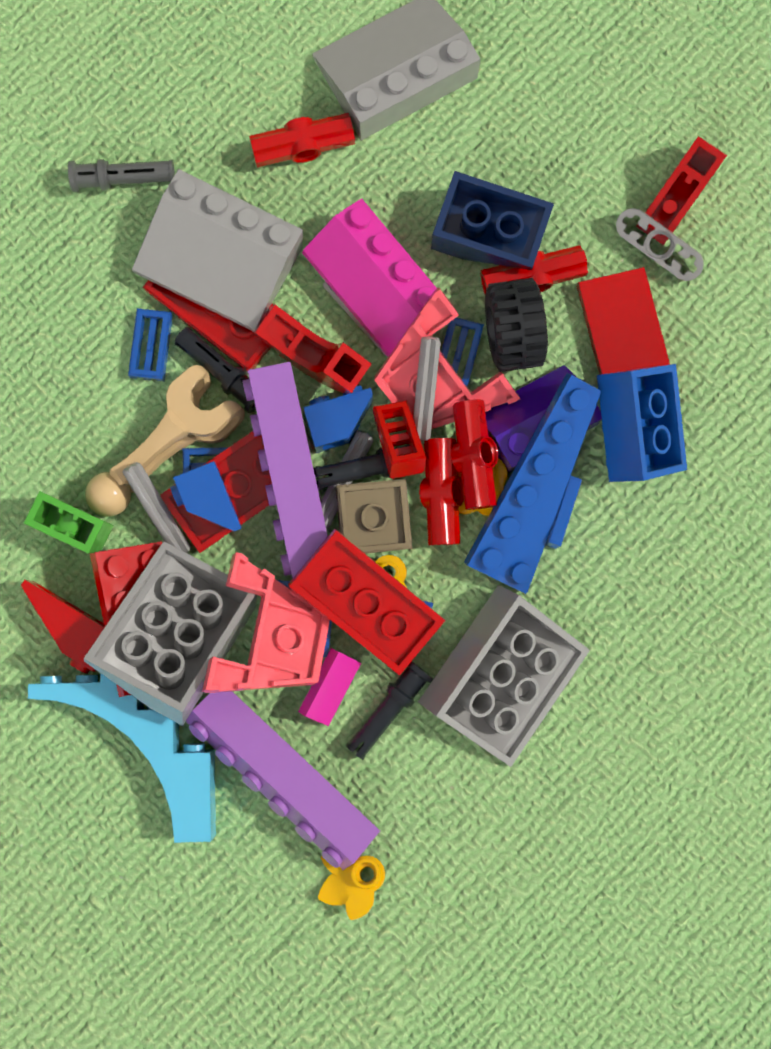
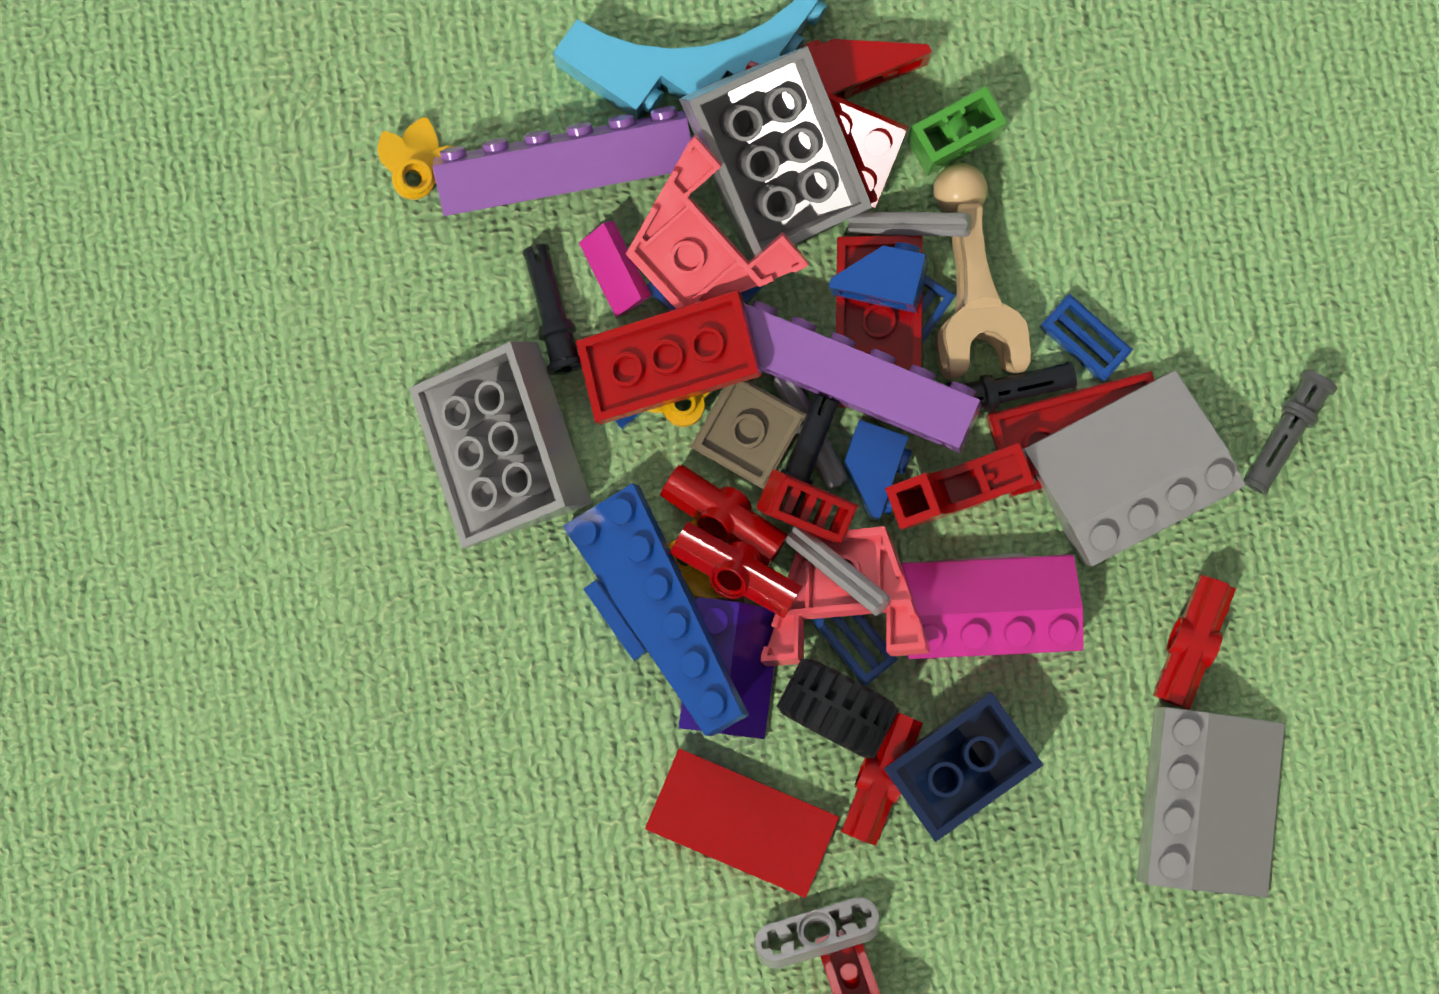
camera: 125 degrees right, 0 degrees up
blue brick [597,364,687,482] -> none

